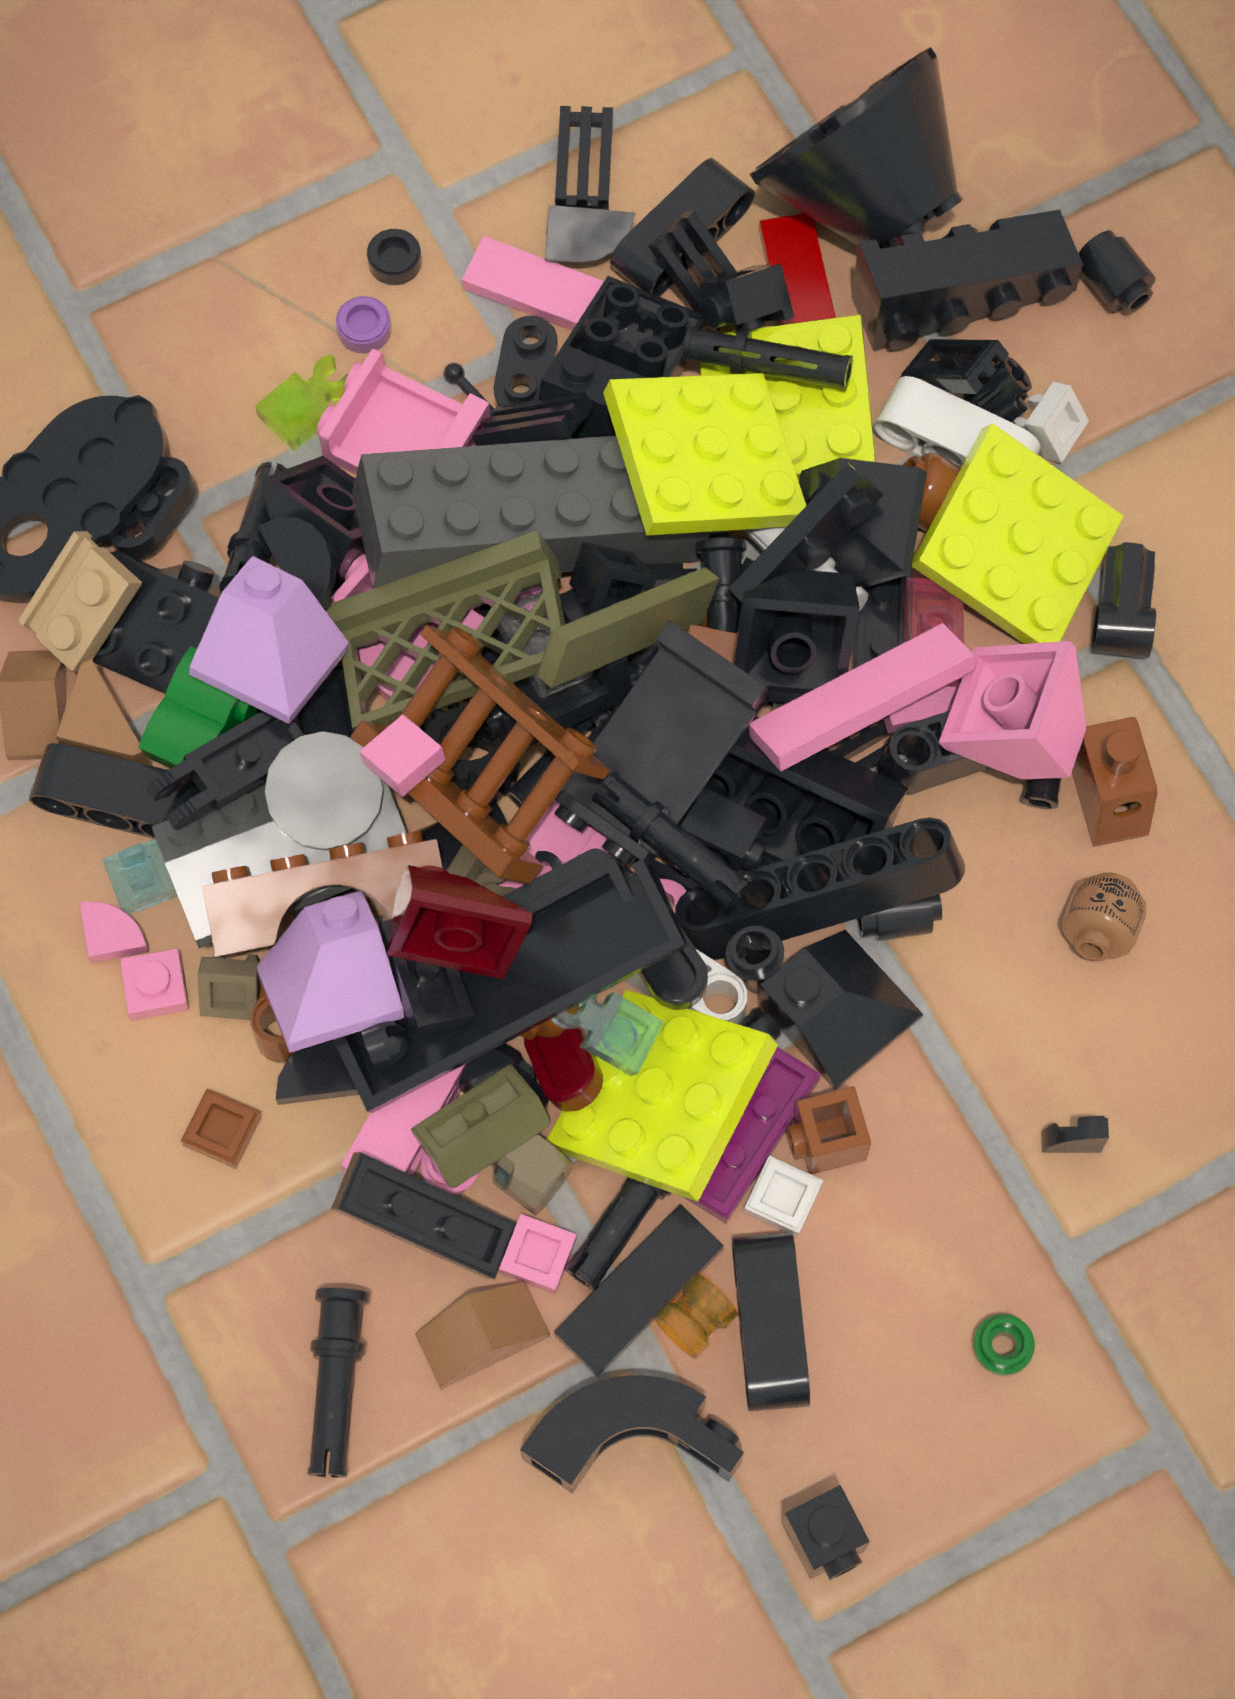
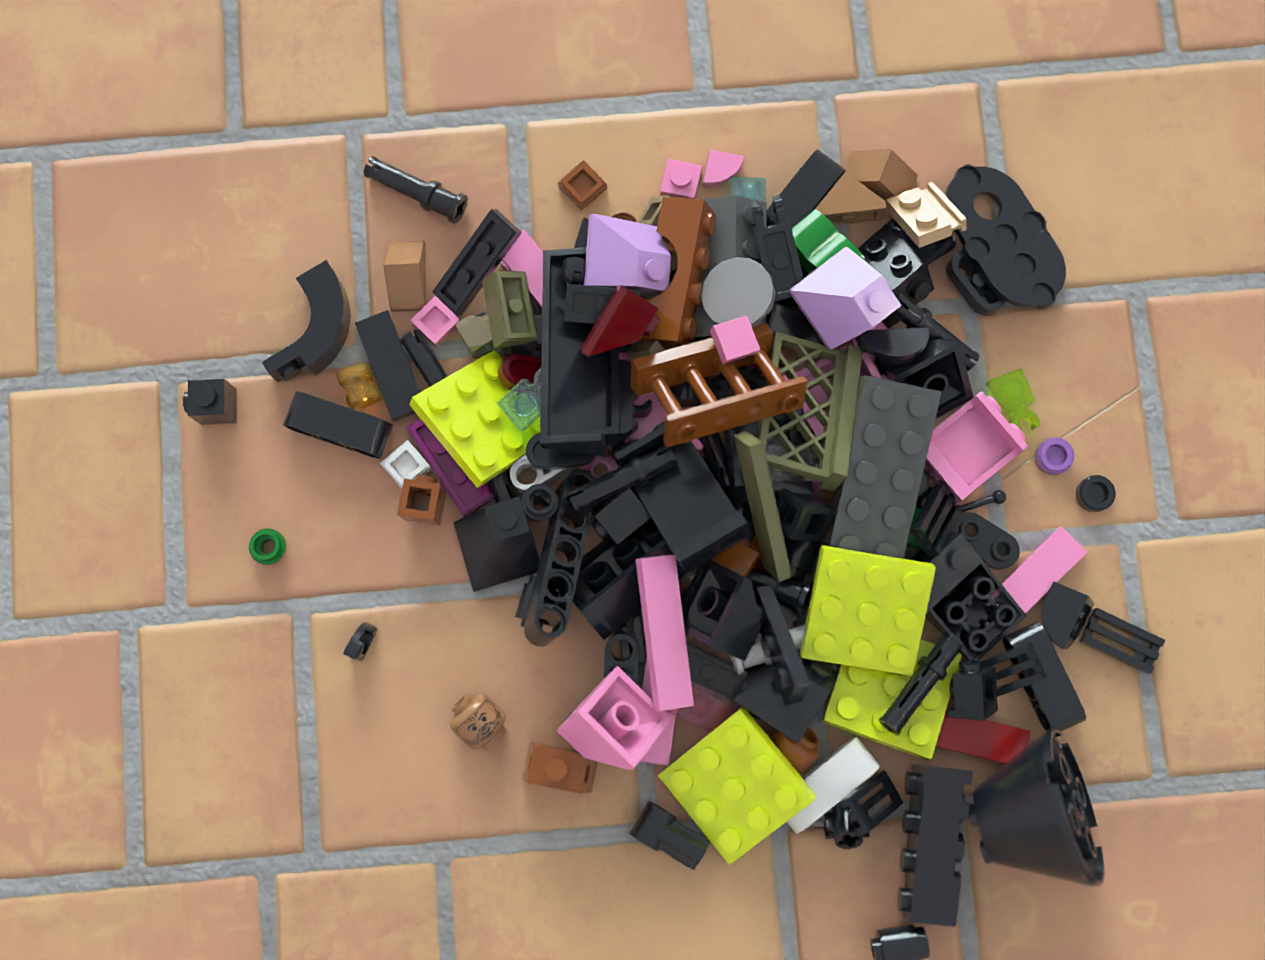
camera: 115 degrees right, 10 degrees up
white tile [1014,382,1089,463] -> none

